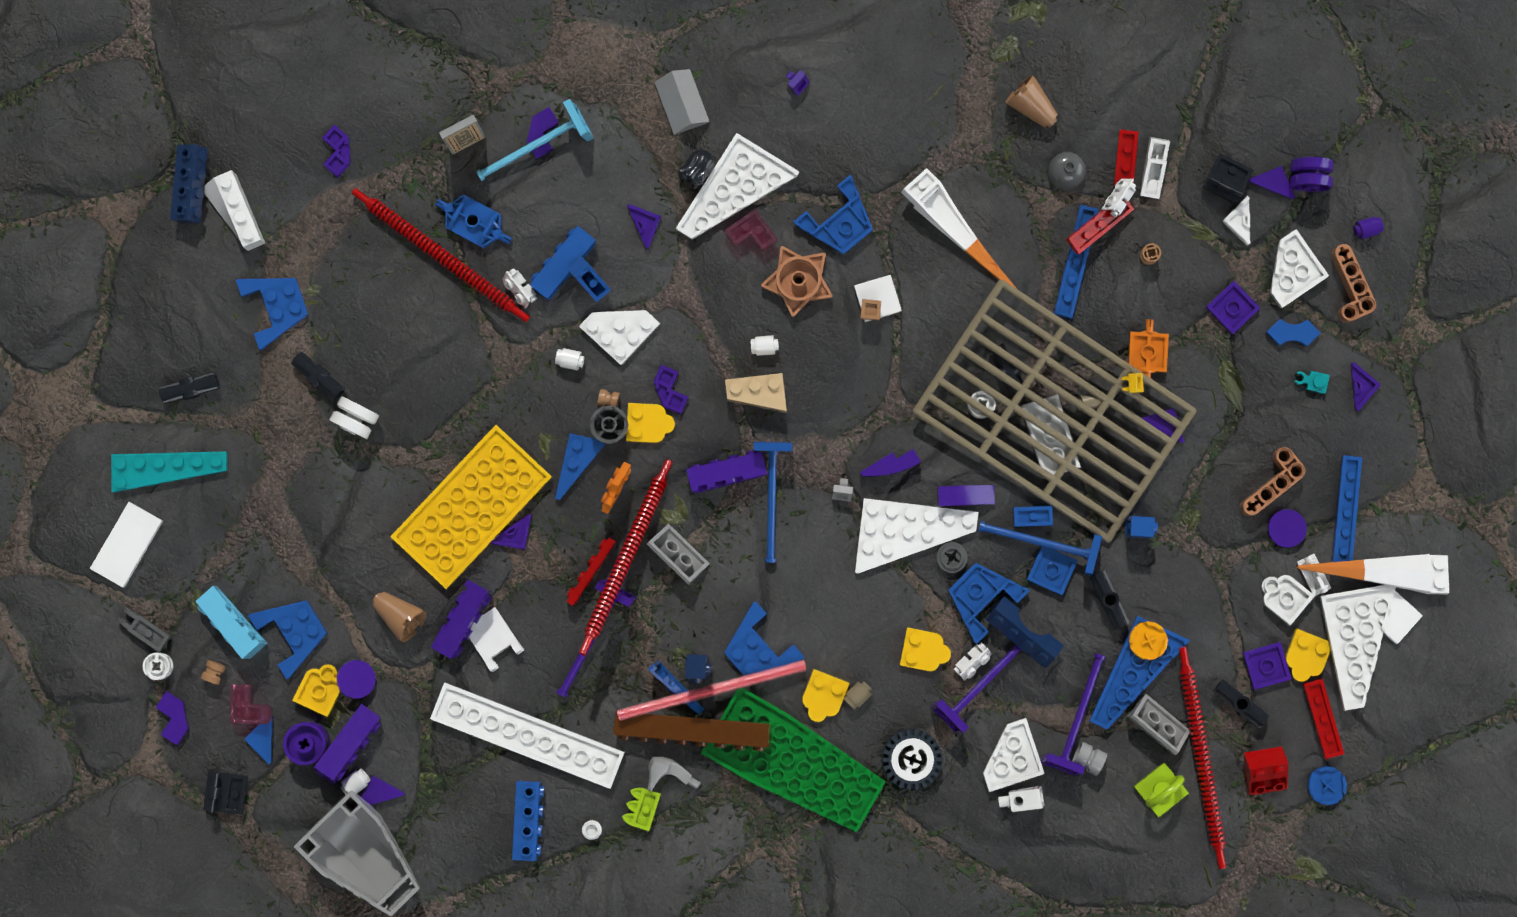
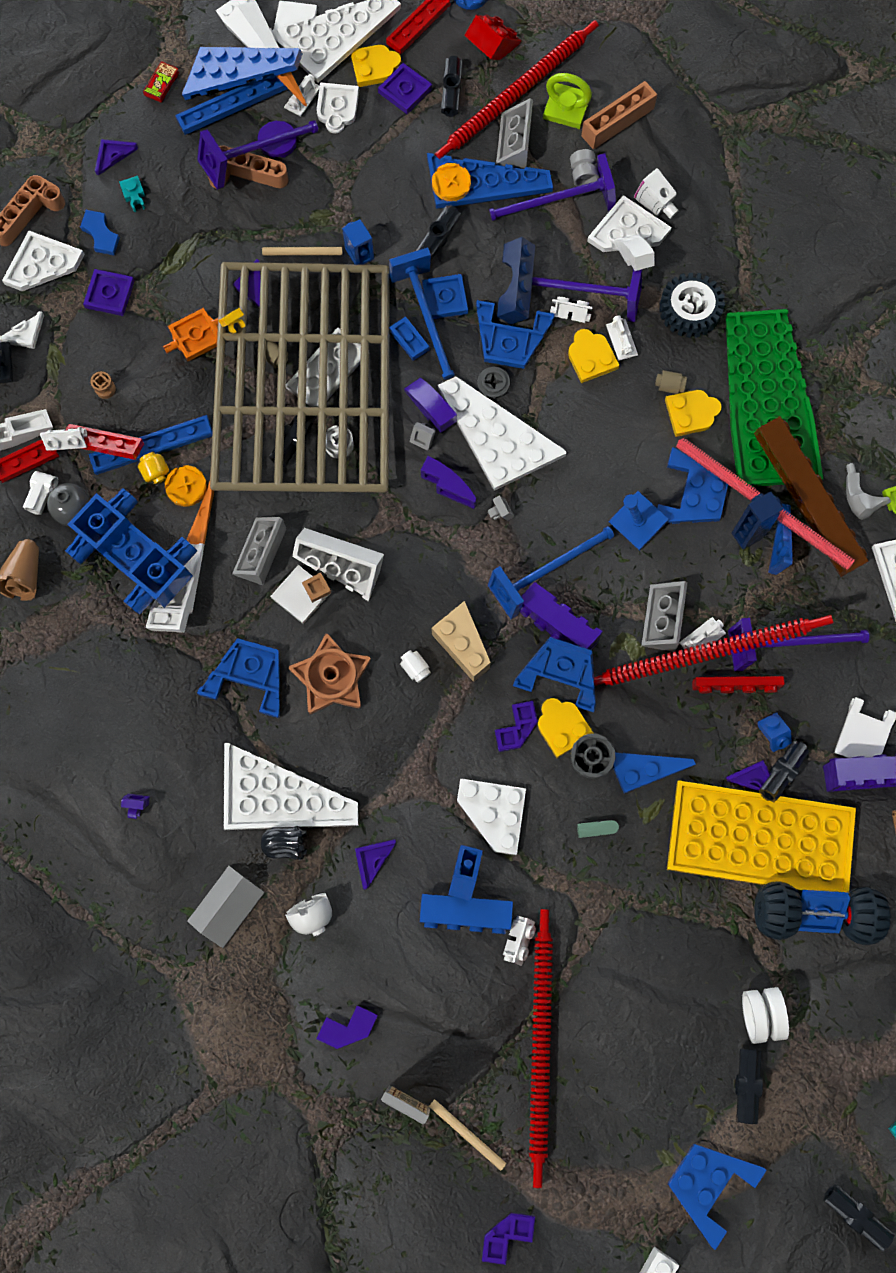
camera: 125 degrees left, 10 degrees down
blue plate [435,195,512,249] -> none
medium azure tile [476,99,594,181] -> none
white brick [555,348,585,371] -> none
medium nougat wheel [597,389,620,408] -> none
orange plate [601,462,631,514] -> none
clear pink brick [725,209,778,251] -> none
none -> white piece [23,471,58,515]
none -> blue piece [65,488,197,615]
none -> yellow head [138,452,169,485]
none -> tile [143,61,179,103]
none -> light orange tile [165,465,207,507]
none -> wing [182,47,303,100]
none -> dark purple tile [197,120,318,189]
none -> light grey slope [232,517,286,585]
none -> tan bar [262,247,343,256]
none -> white cylinder [285,893,332,936]
none -> white wedge [292,528,384,601]
none -> light grey tile [409,422,435,451]
none -> tan bar [429,1099,507,1171]
none -> blue wing [513,637,596,712]
none -> sand green bar [577,820,619,838]
none -> nougat brick [581,81,657,150]
none -> white hinge [606,316,638,361]
none -> blue tile [609,491,669,551]
none -> white slope [614,234,654,271]
none -> white hinge [679,617,726,652]
none -> black plate [754,881,891,945]
none -> blue bracket [758,713,792,752]
none -> black piece [759,740,810,802]

